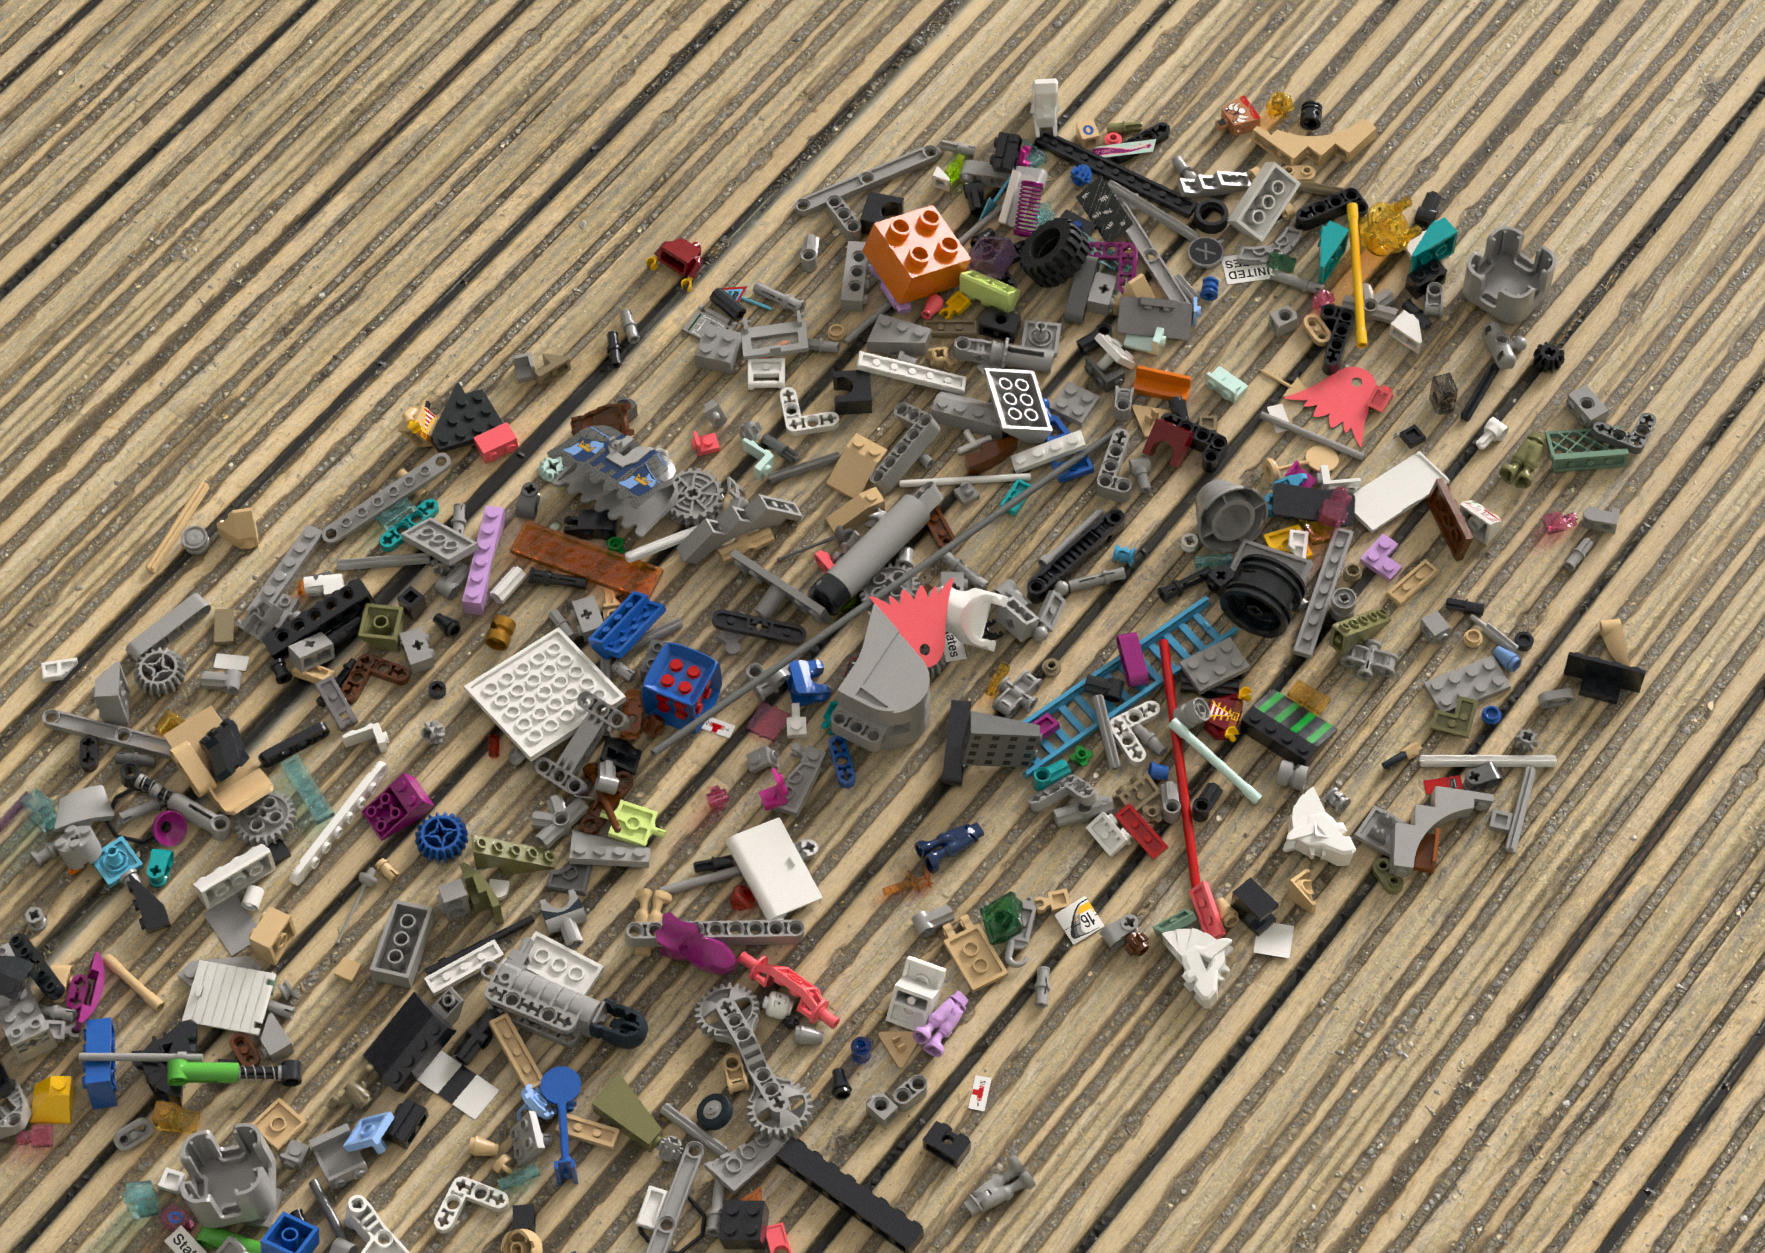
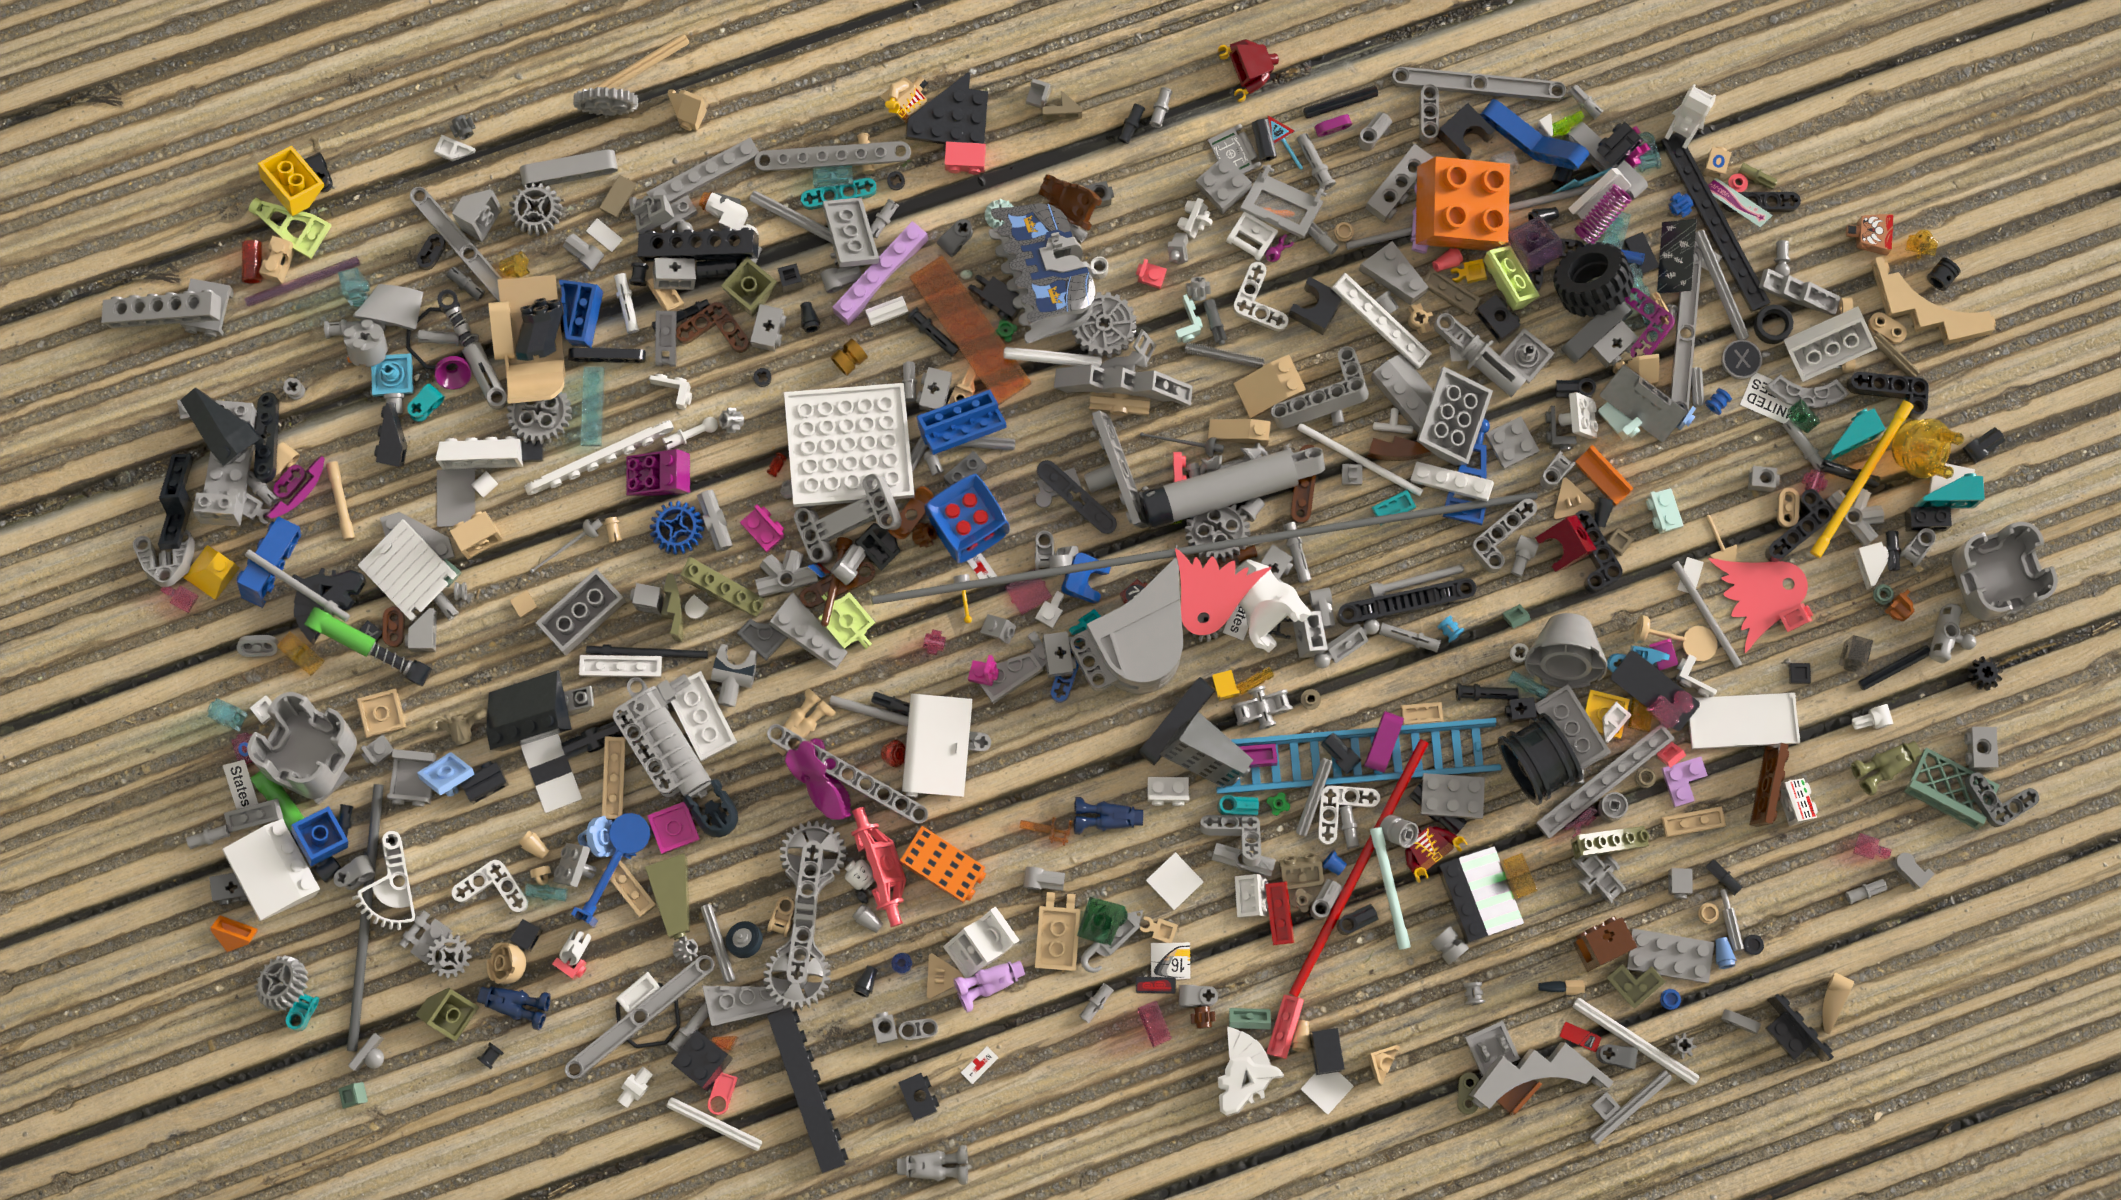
camera: 30 degrees right, 20 degrees up
light grey wheel [181,526,210,555] -> none
white animal [1283,787,1356,866] -> none
none -> dark grey gear [450,115,476,140]
none -> coral bracket [552,958,587,980]
none -> blue wedge [559,279,603,348]
none -> white arm [559,929,591,965]
none -> light grey gear [573,87,638,116]
none -> white pin [614,273,639,334]
none -> dark pink plate [647,802,700,854]
none -> white pin [662,417,718,450]
none -> light grey piece [697,490,733,552]
none -> dark pink bracket [740,504,785,553]
none -> black bush [887,171,905,191]
none -> orange slope [900,826,986,904]
none -> hinge [953,574,972,623]
none -> light grey brick [1042,631,1076,678]
none -> sticker [1136,977,1176,994]
none -> clear pink brick [1138,1001,1172,1048]
none -> white tile [1146,852,1204,910]
none -> white bracket [1147,777,1189,806]
none -> white hips [1177,198,1213,239]
none -> yellow bracket [1212,670,1240,701]
none -> magenta arm [1265,234,1294,262]
none -> black axle [1303,85,1378,119]
none -> magenta beam [1314,114,1352,137]
none -> tan plate [1401,702,1444,725]
none -> blue beam [1480,99,1590,170]
none -> sand green plate [1502,604,1531,629]
none -> clear pink plate [1564,805,1598,838]
none -> reddish brown plate [1573,916,1637,972]
none -> coral plate [1656,742,1686,768]
none -> black pin [1820,459,1880,489]
none -> sand green plate [1873,584,1894,605]
none -> dark orange piece [1885,589,1915,622]

